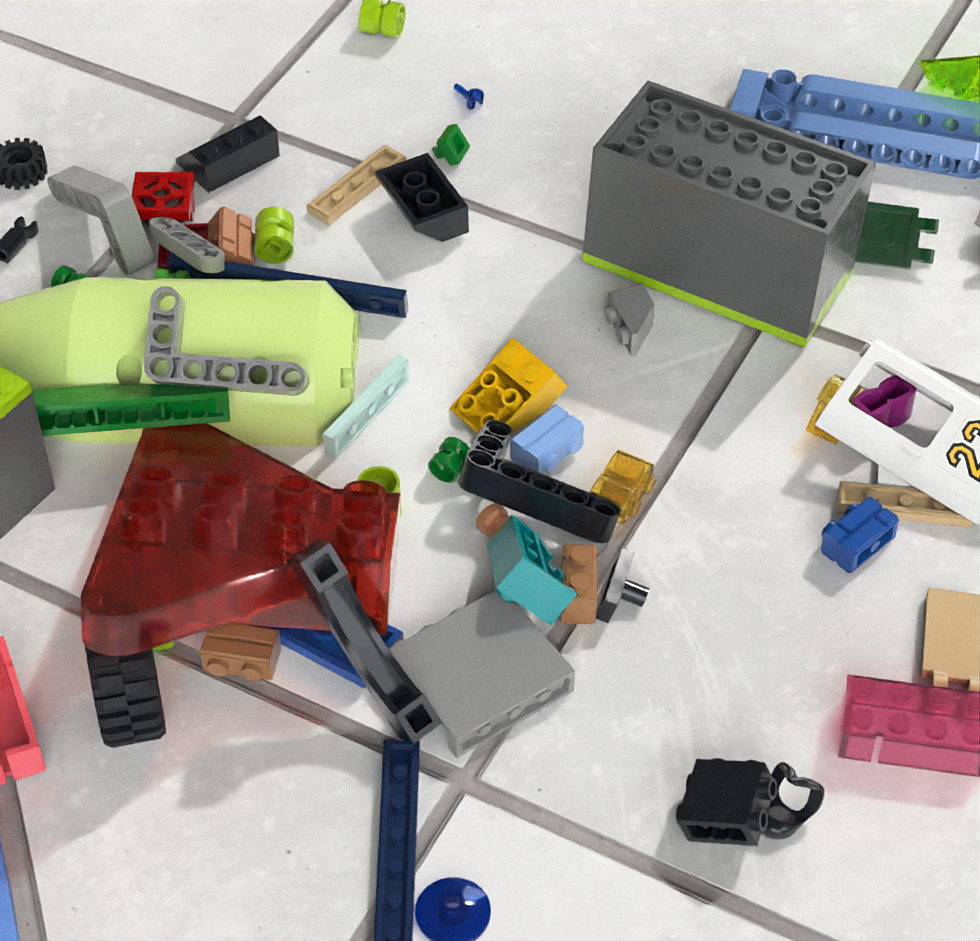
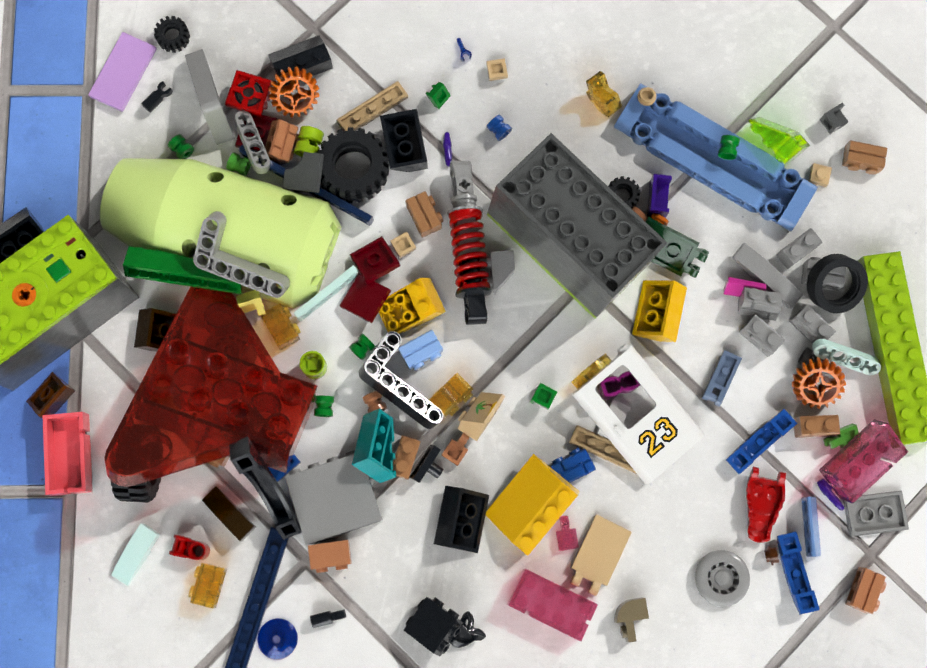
camera: 10 degrees right, 30 degrees up
none -> light aqua slope [111,523,161,586]
none -> dark brown slope [134,308,185,354]
none -> red piece [169,534,210,560]
none -> clear yellow brick [188,563,227,608]
none -> dark brown slope [202,486,256,541]
none -> light yellow panel [236,290,266,316]
none -> clear yellow brick [261,303,301,350]
none -> orange gear [269,67,319,118]
none -> dark grey tile [283,152,324,193]
none -> nougat brick [308,540,352,573]
none -> black bar [310,609,346,628]
none -> green wheel [314,395,334,417]
none -> black tyre [317,127,389,203]
none -> dark red tile [339,274,391,323]
none -> dark red tile [349,236,401,285]
none -> tan plate [390,232,416,258]
none -> medium nougat brick [405,191,444,238]
none -> black slope [434,486,489,553]
none -> nougat plate [442,433,470,466]
none -> dark purple piece [443,132,452,167]
none -> piece [447,161,492,325]
none -> tan slope [457,392,506,441]
none -> tan plate [486,58,508,81]
none -> blue wheel [486,114,512,141]
none -> yellow slope [486,454,580,556]
none -> green panel [530,383,557,410]
none -> clear pink plate [556,515,579,551]
none -> clear yellow brick [586,71,622,117]
none -> yellow slope [632,280,687,342]
none -> tan plate [637,87,656,106]
none -> green wheel [718,135,740,160]

